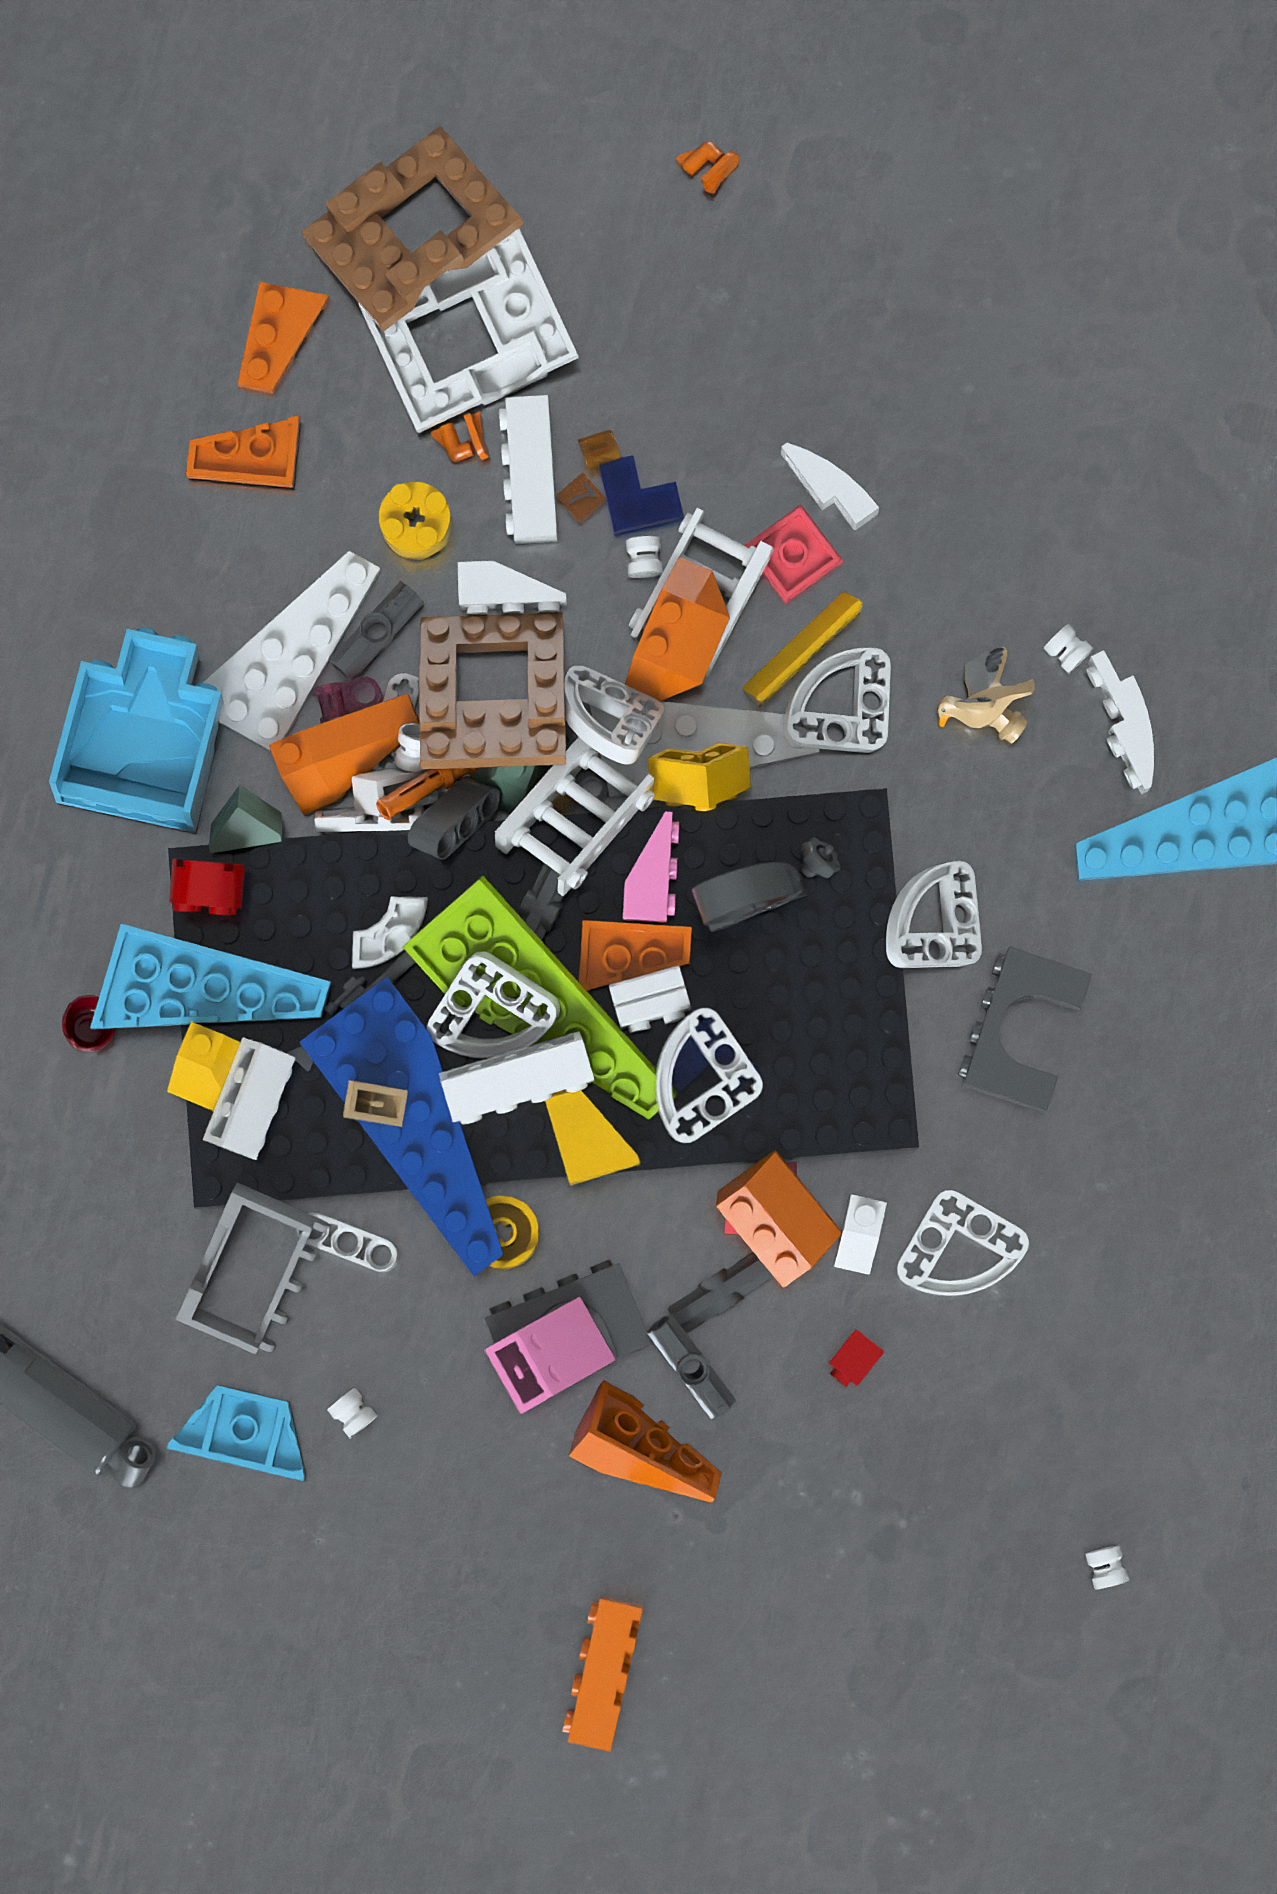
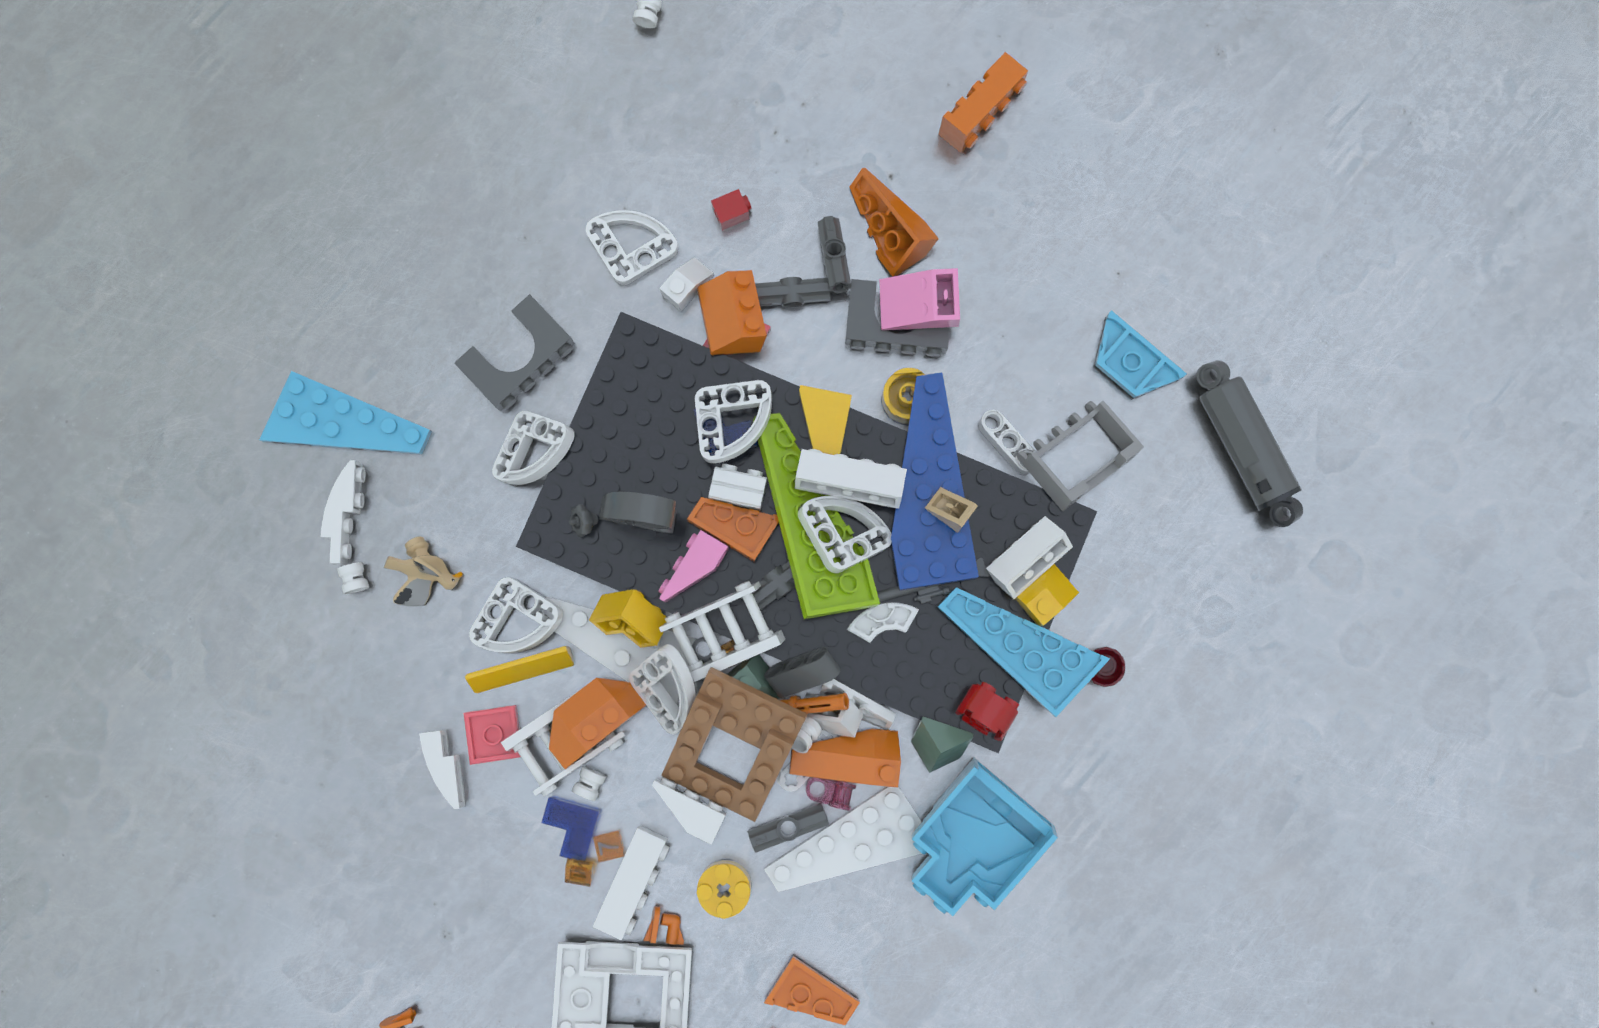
camera: 155 degrees left, 0 degrees up
white wheel [327,1388,378,1438] -> none

